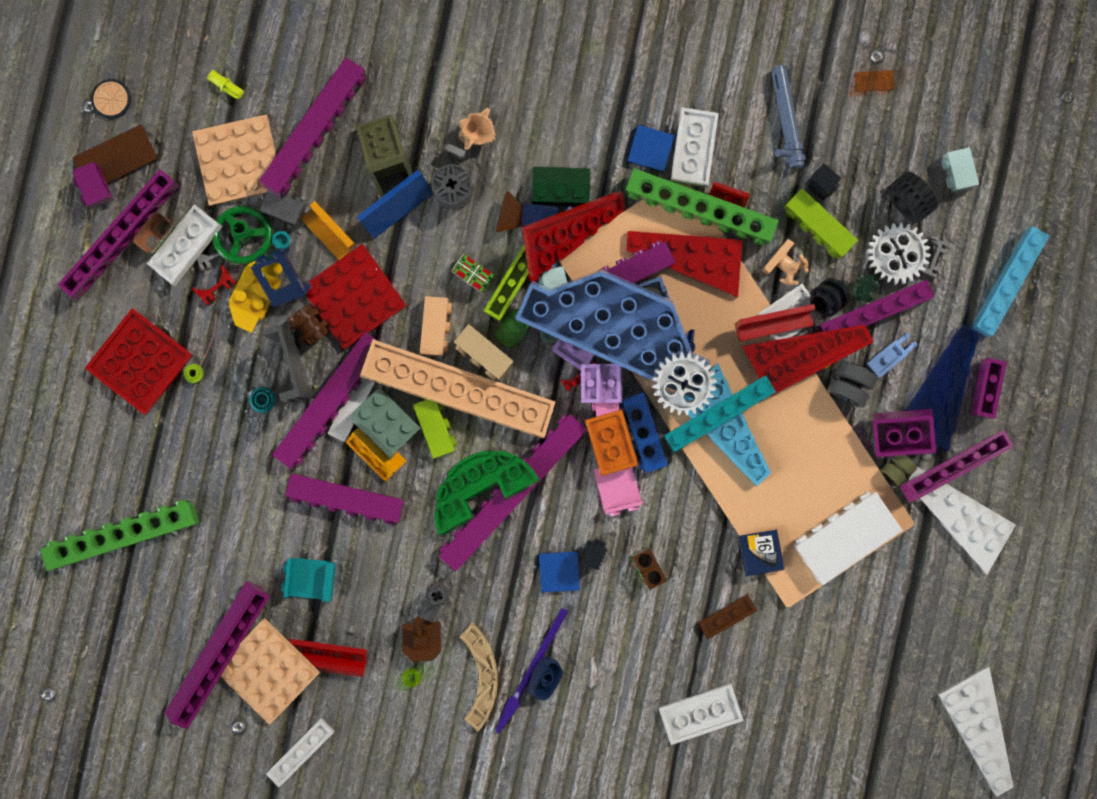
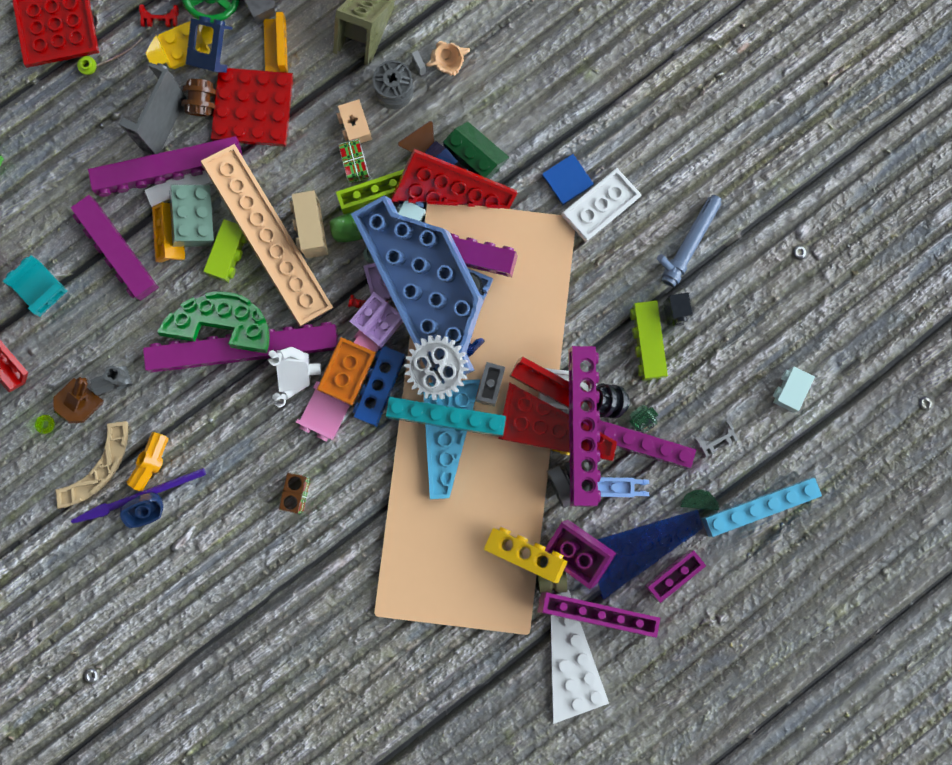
camera: 40 degrees right, 5 degrees down
teal cone [249,387,276,413] -> none
teal tile [272,231,290,250] -> none
blue tile [357,170,433,239] -> none
light nougat brick [420,296,452,357] -> none
blue tile [539,551,580,592] -> none
black brick [580,538,608,570] -> none
bright green brick [625,168,779,246] -> none
red wing [626,231,742,298] -> none
white tile [658,683,744,745] -> none
reddish brown tile [697,594,757,640] -> none
red plate [709,181,750,208] -> none
slope [738,529,784,577] -> none
light nougat piece [761,239,809,286] -> none
white brick [793,491,903,585] -> none
clear orange tile [854,70,895,93] -> none
white gear [867,222,931,285] -> none
black tyre [887,171,938,223] -> none
none -> light orange piece [126,432,169,491]
none -> white torso [268,347,321,407]
none -> light nougat brick [336,99,372,143]
none -> flat silver brick [476,362,505,407]
none -> yellow brick [483,526,568,583]
none -> magenta brick [568,346,601,507]
none -> clear green tile [680,489,719,511]

